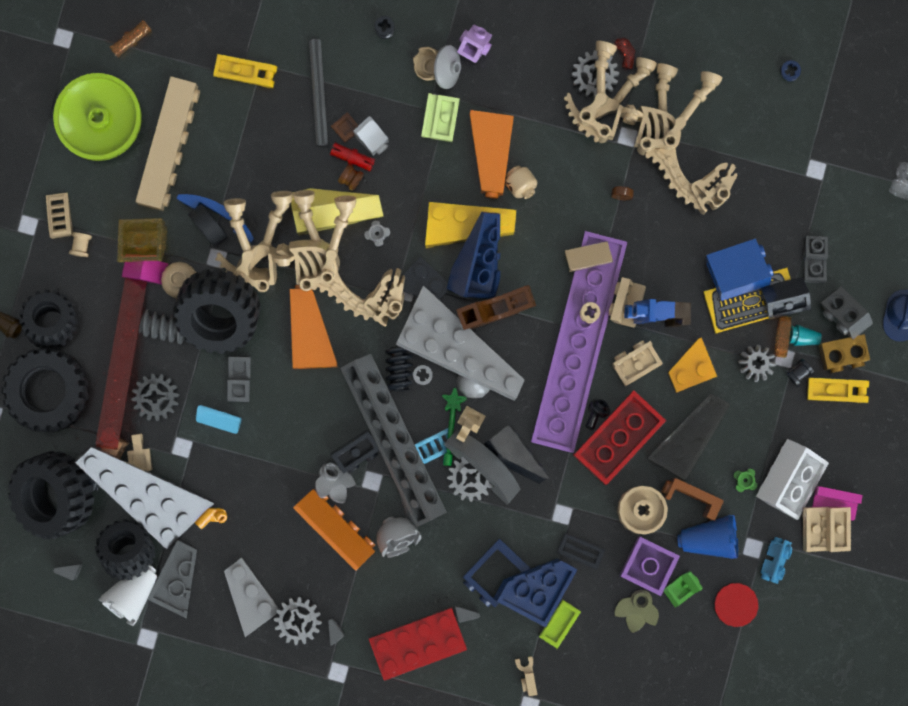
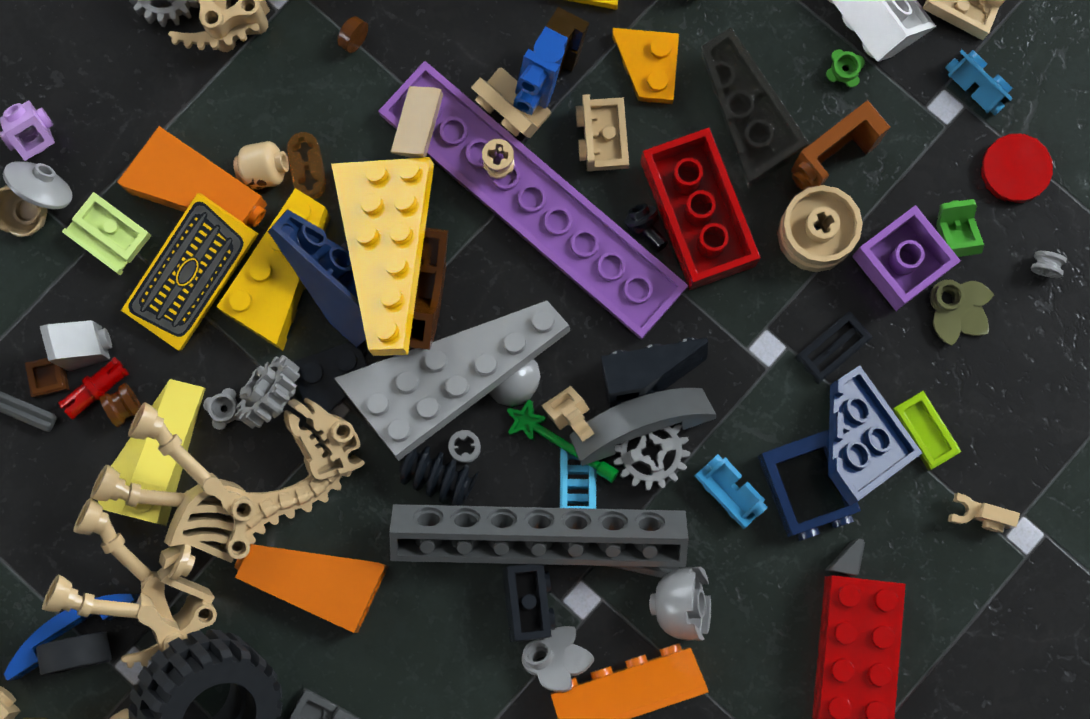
camera: 60 degrees left, 5 degrees down
blue cone [678,515,738,559] -> none
none -> tile [121,193,259,351]
none -> light grey gear [235,355,300,429]
none -> clear orange beam [287,132,326,199]
none -> yellow wing [331,157,434,356]
none -> dark azure hinge [695,454,768,529]
none -> light grey bush [1031,251,1067,278]

